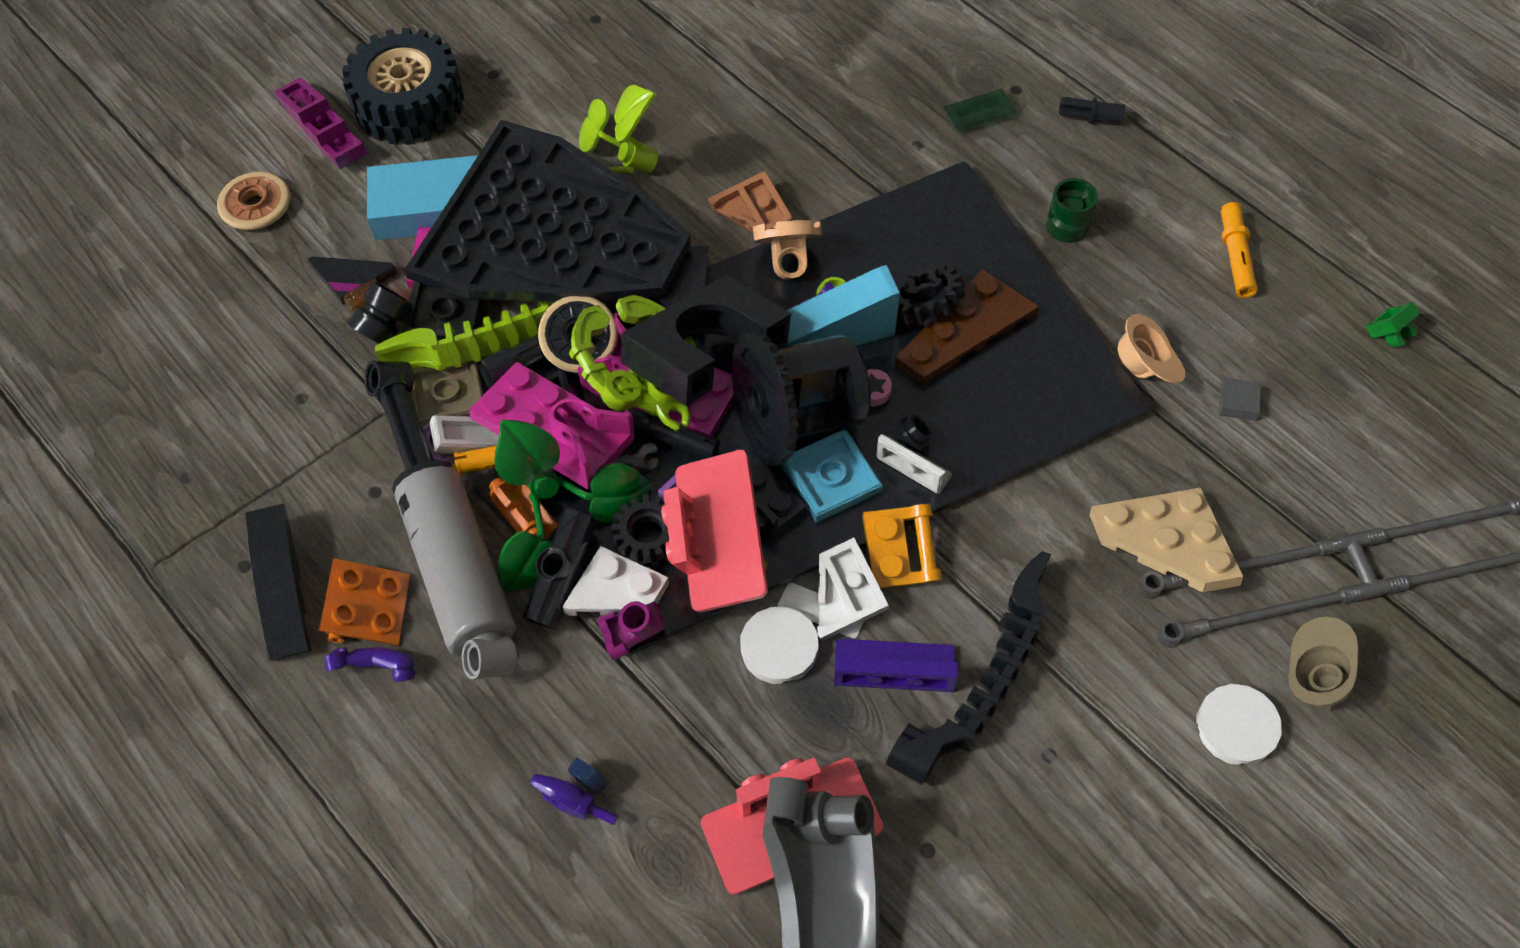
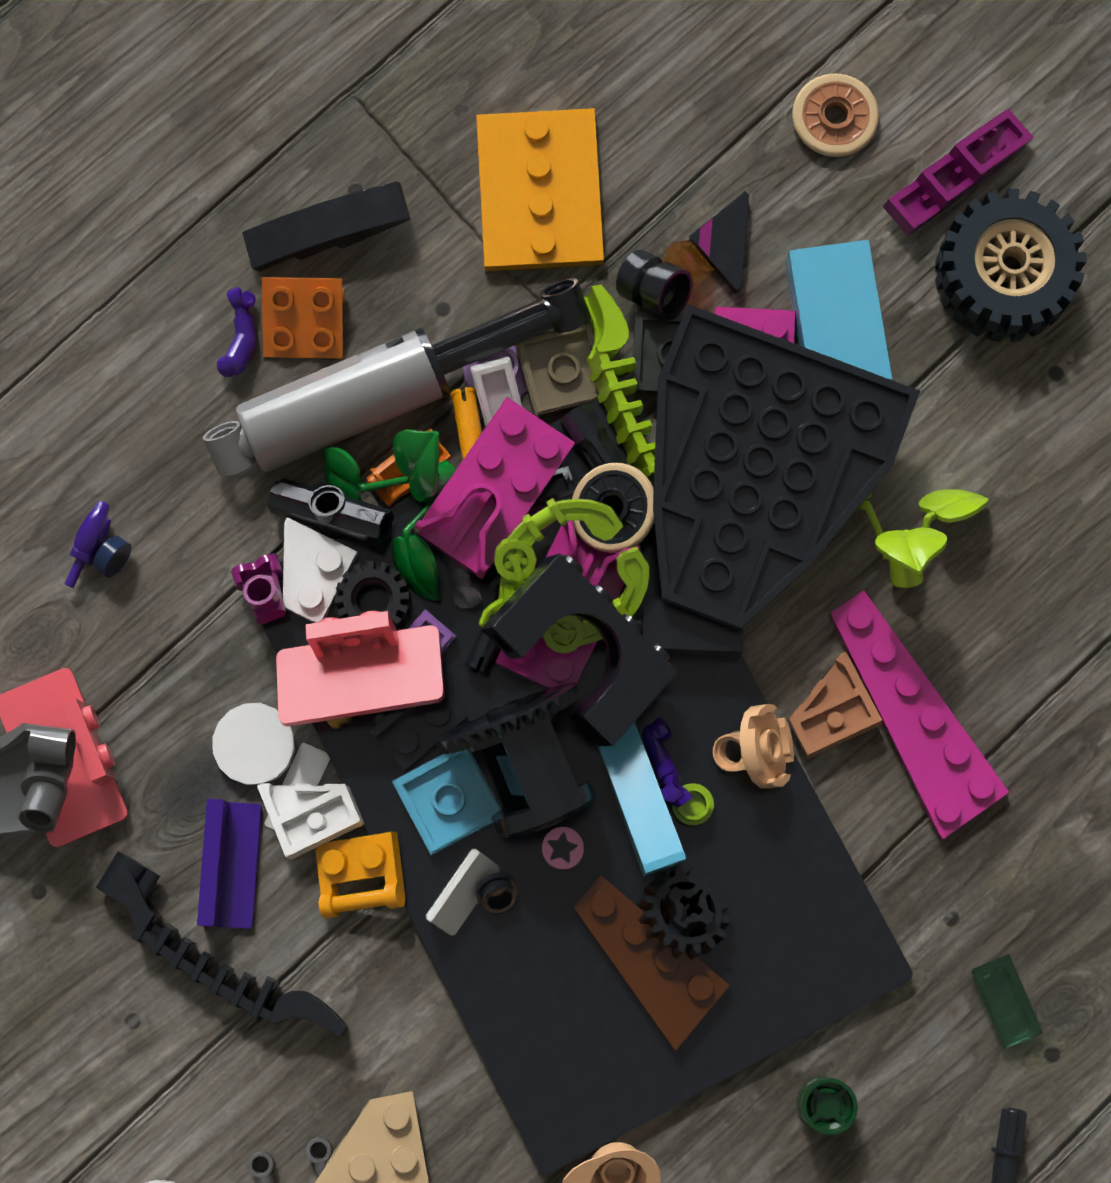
camera: 90 degrees right, 20 degrees up
none -> light orange plate [476,108,604,271]
none -> dark pink wing [829,590,1009,840]

